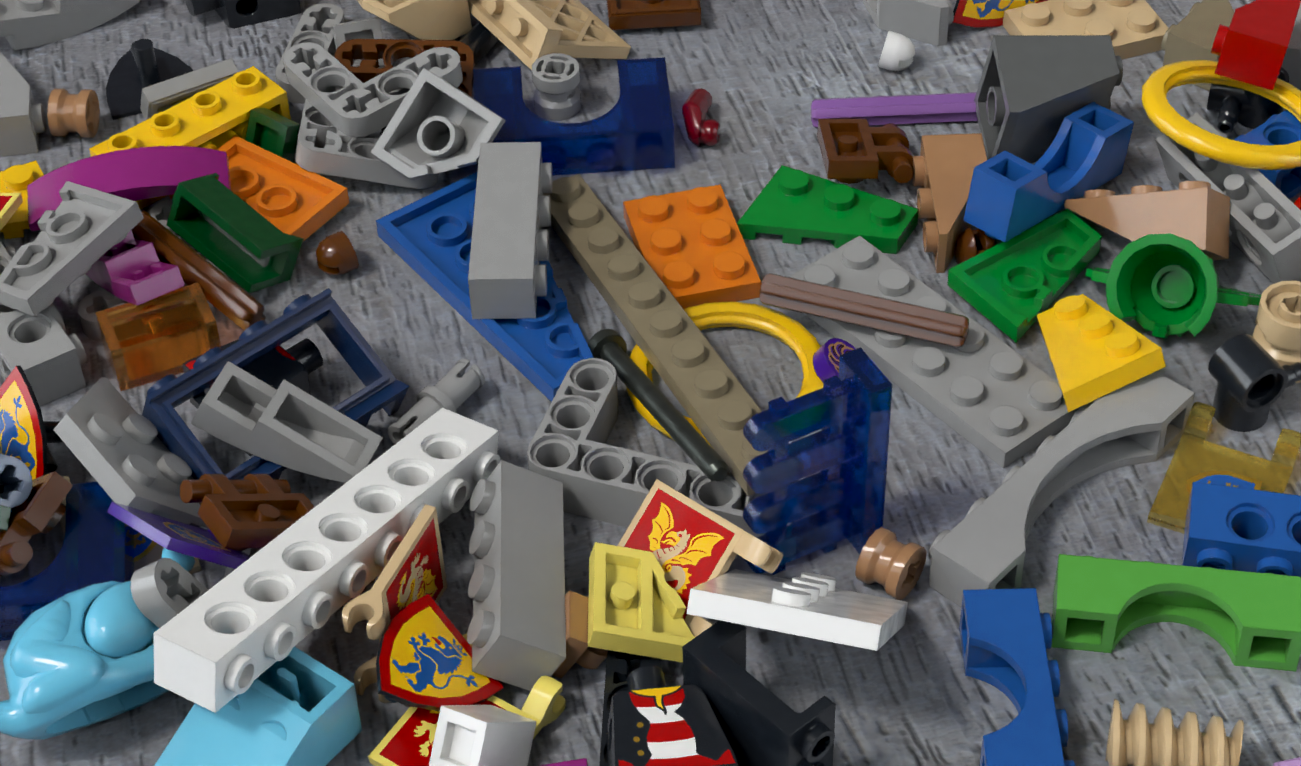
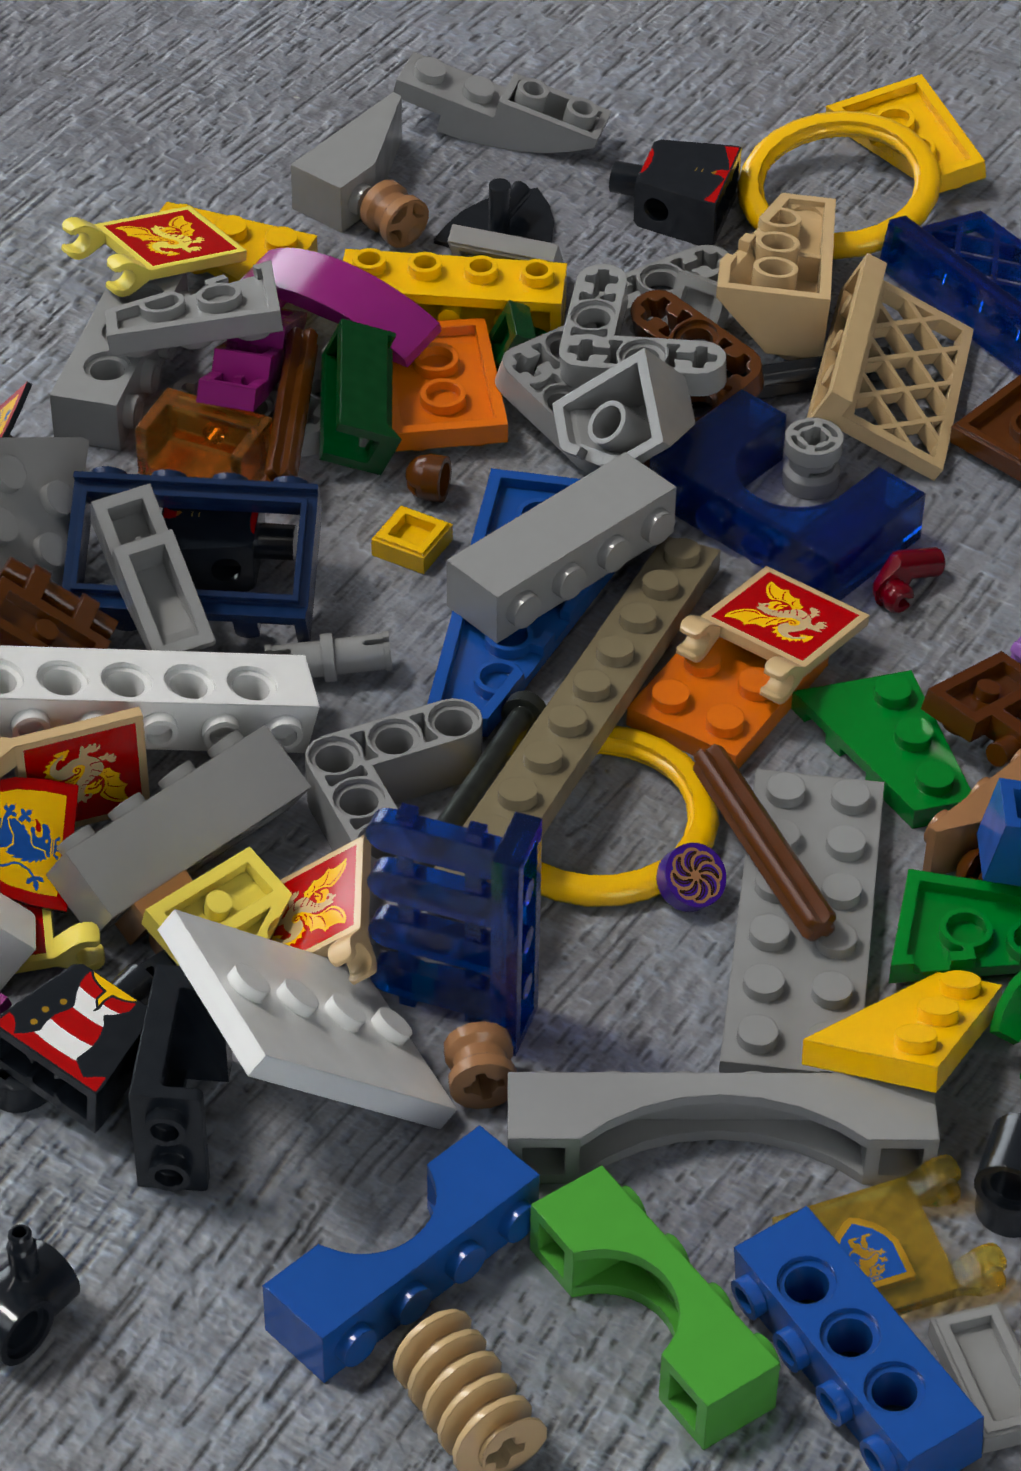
camera: 45 degrees right, 0 degrees up
none -> yellow tile [371,506,453,574]
none -> flag [676,566,870,704]

